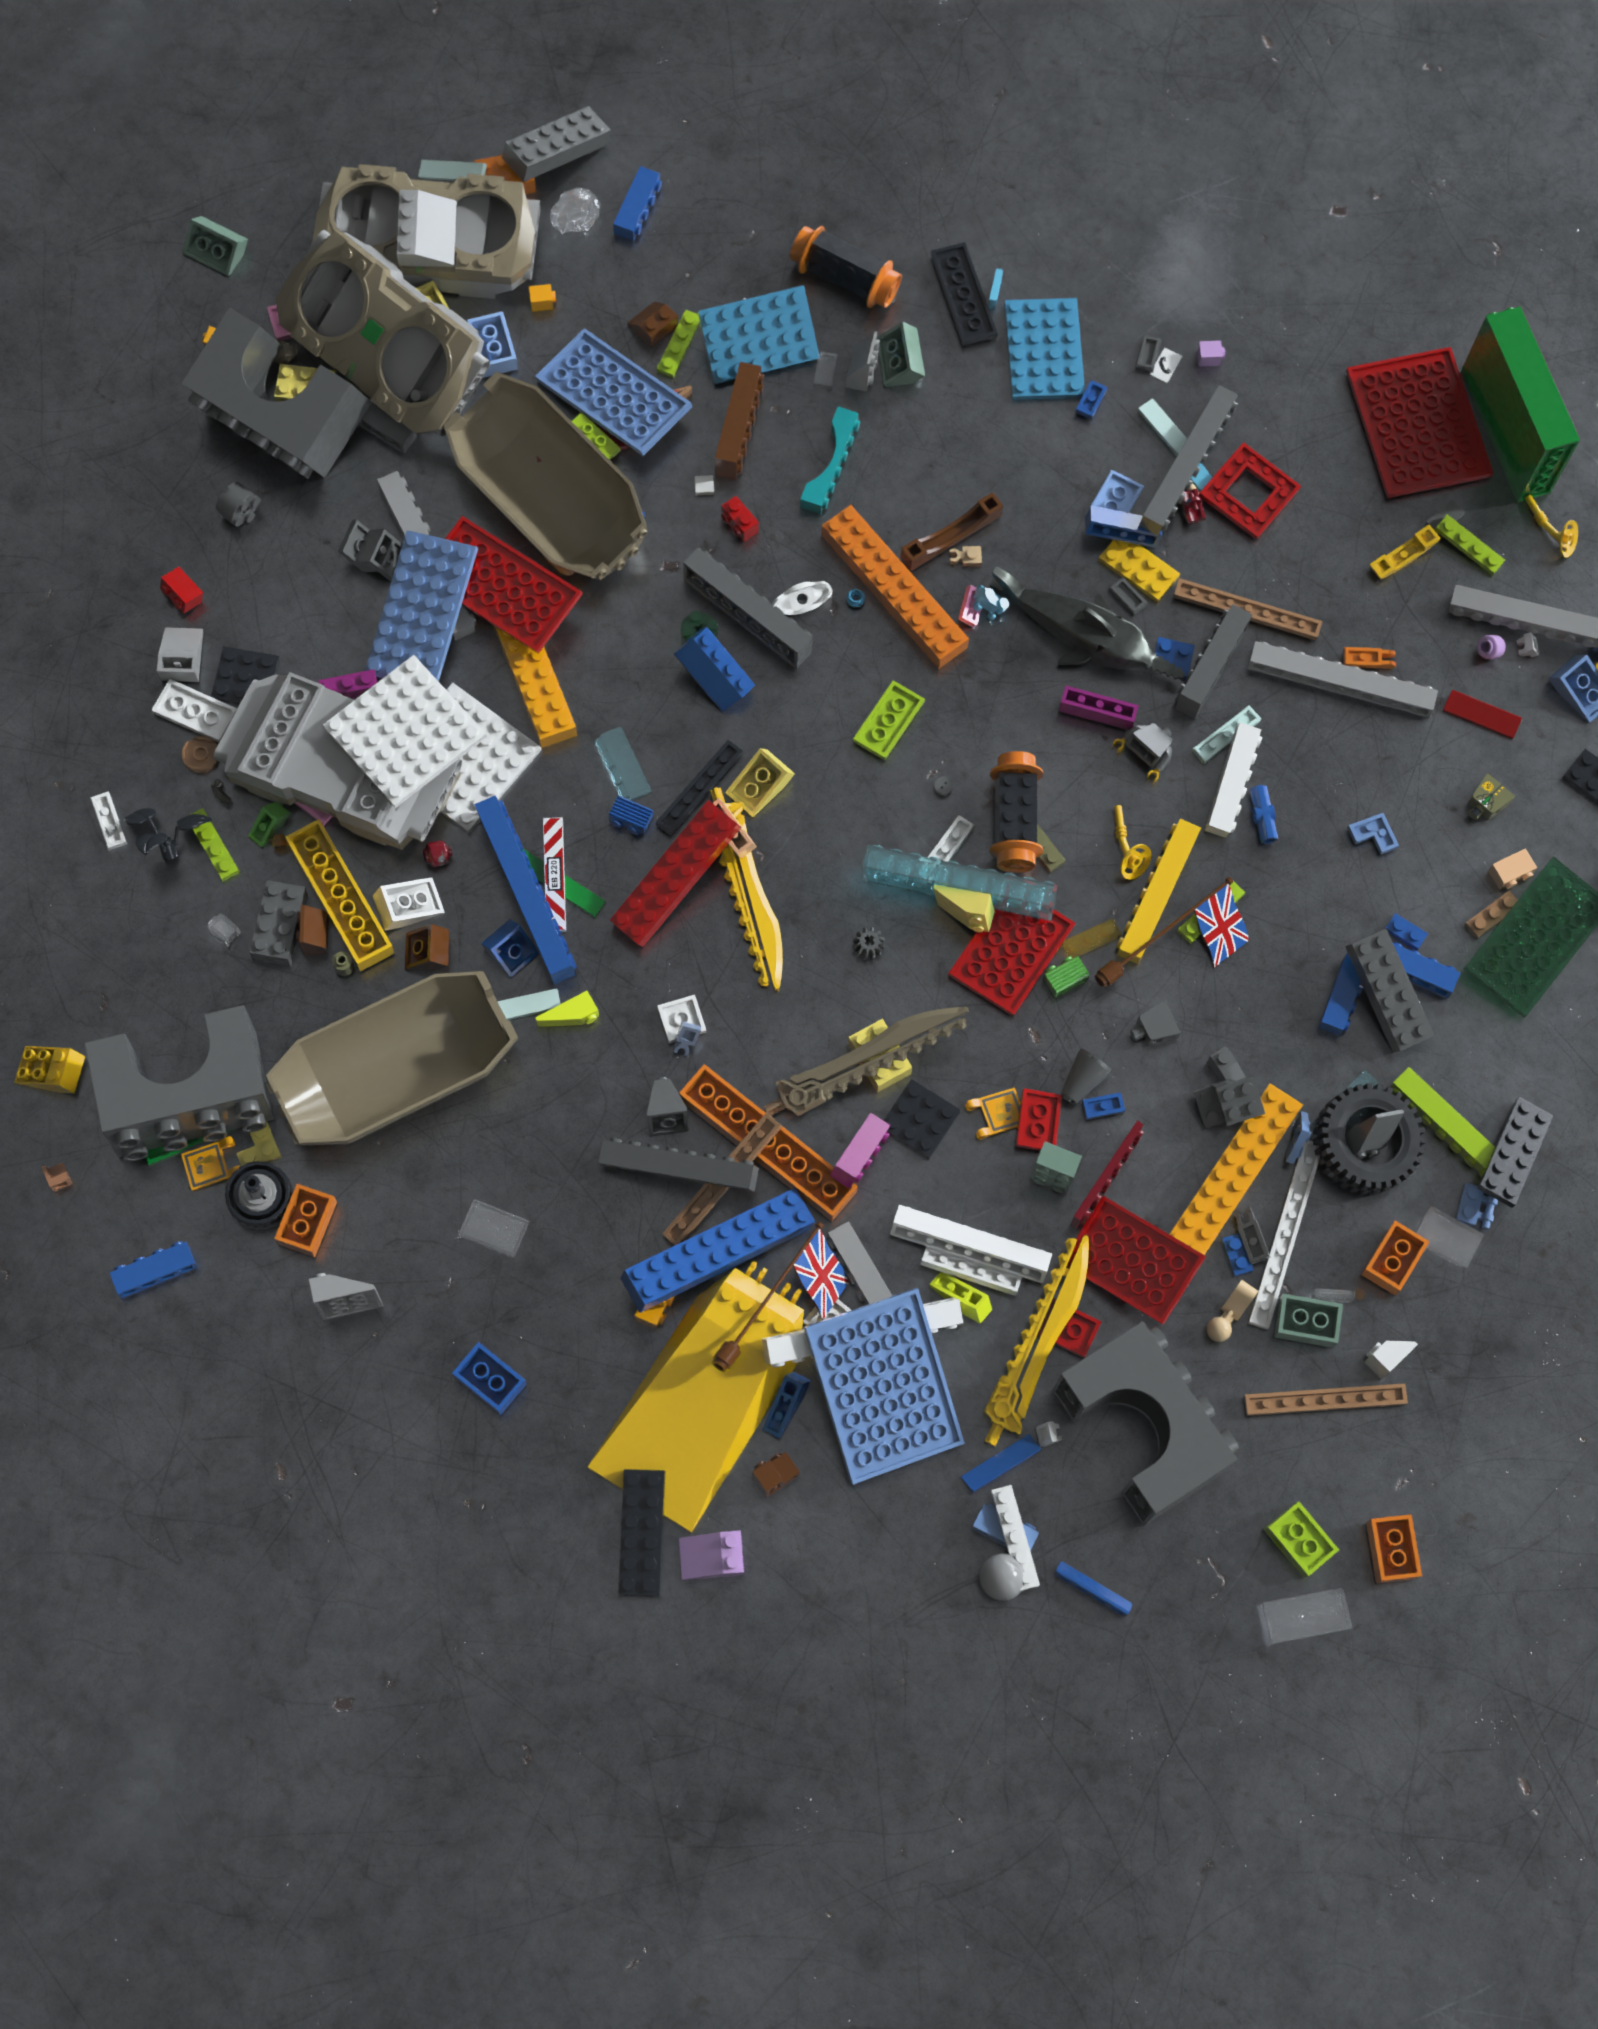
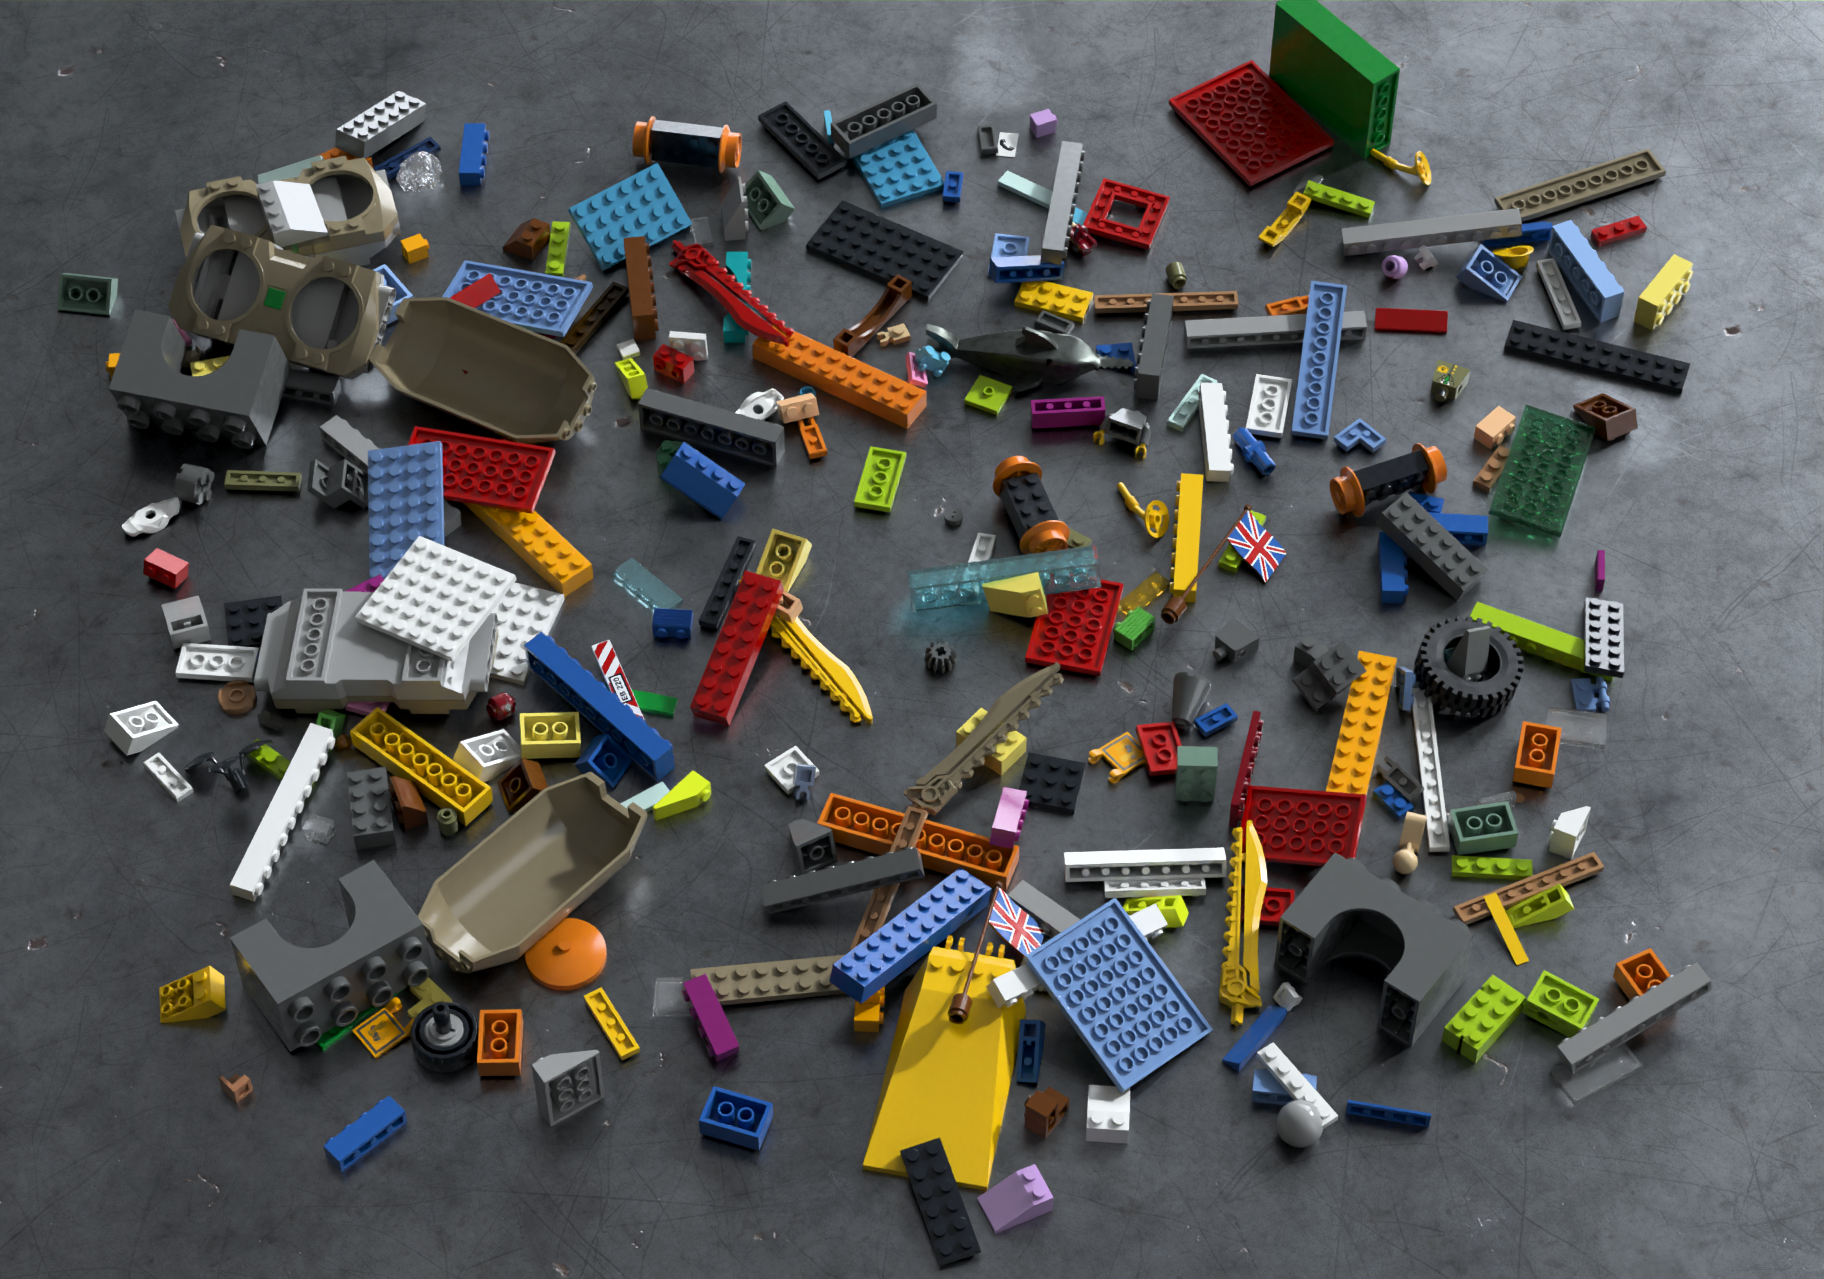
camera: 15 degrees left, 20 degrees down
none -> white slope [104,701,179,756]
none -> white piece [122,497,180,537]
none -> olive plate [224,470,302,492]
none -> white brick [230,723,335,902]
none -> dark blue plate [373,137,441,180]
none -> red slope [450,273,500,308]
none -> light yellow brick [519,712,581,759]
none -> orange dish [525,918,607,990]
none -> dark brown plate [560,281,629,354]
none -> yellow plate [583,987,640,1061]
none -> neon yellow slope [615,358,648,399]
none -> red piece [669,240,794,347]
none -> white plate [669,331,708,361]
none -> magenta brick [681,973,739,1062]
none -> dark tan plate [690,955,846,1005]
none -> light nougat brick [776,393,819,424]
none -> orange hinge [797,417,827,459]
none -> black plate [806,200,964,301]
none -> dark grey brick [830,83,937,159]
none -> lime plate [964,375,1013,415]
none -> white slope [1086,1085,1130,1144]
none -> olive brick [1165,262,1187,288]
none -> white plate [1246,374,1292,438]
none -> medium blue plate [1291,281,1347,440]
none -> brick [1329,443,1447,517]
none -> lime piece [1442,975,1526,1063]
none -> lime plate [1451,855,1533,880]
none -> yellow sticker [1483,892,1529,965]
none -> neon yellow slope [1506,884,1574,928]
none -> light grey brick [1558,962,1712,1074]
none -> magenta tile [1595,550,1605,592]

